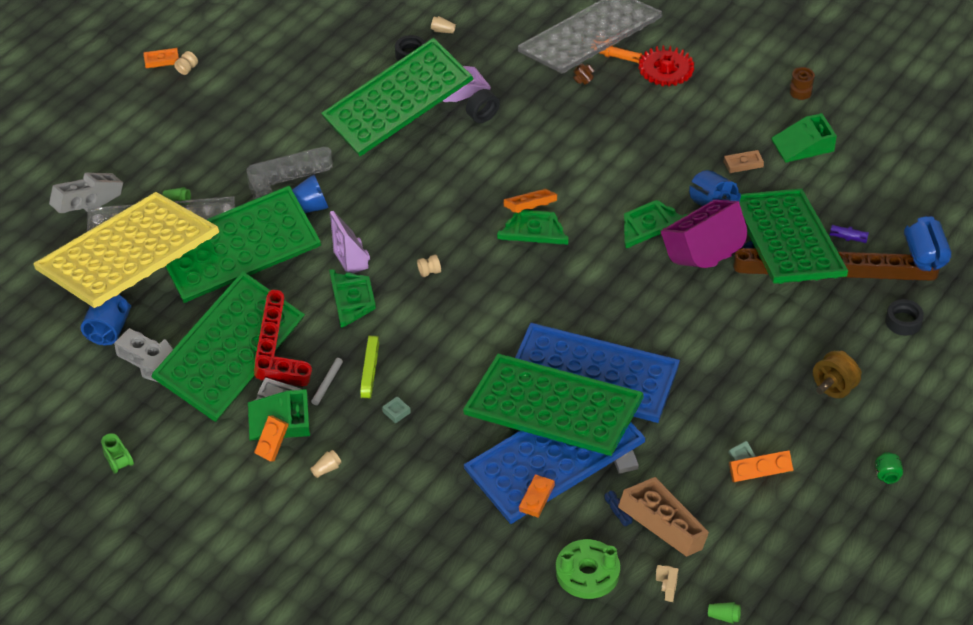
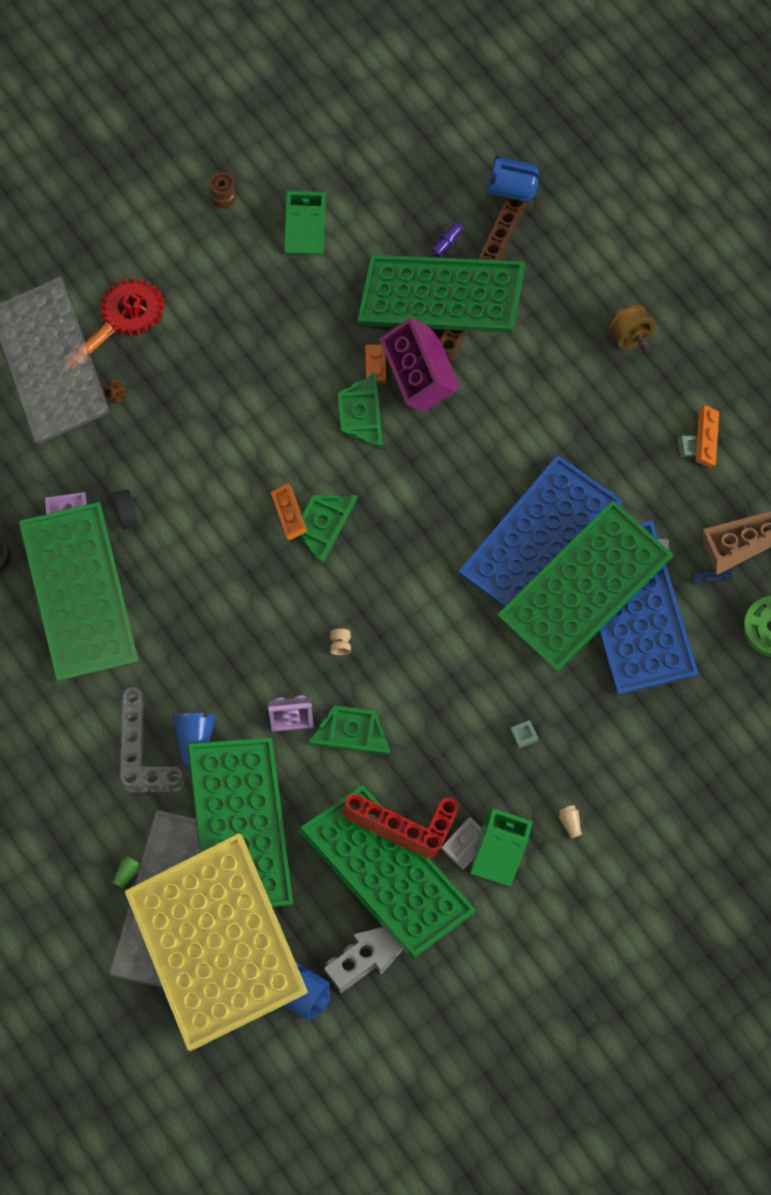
camera: 70 degrees left, 20 degrees up
light grey brick [49,172,123,213] -> none
bright green piece [101,434,134,474] -> none
orange plate [254,416,289,461] -> none
light grey bar [311,358,343,405] -> none
lime beam [361,336,379,398] -> none
orange plate [519,474,555,518] -> none
blue cylinder [689,170,741,206] -> none
medium nougat plate [724,150,764,173] -> none
green head [875,452,903,484] -> none
black tyre [885,299,924,336] -> none

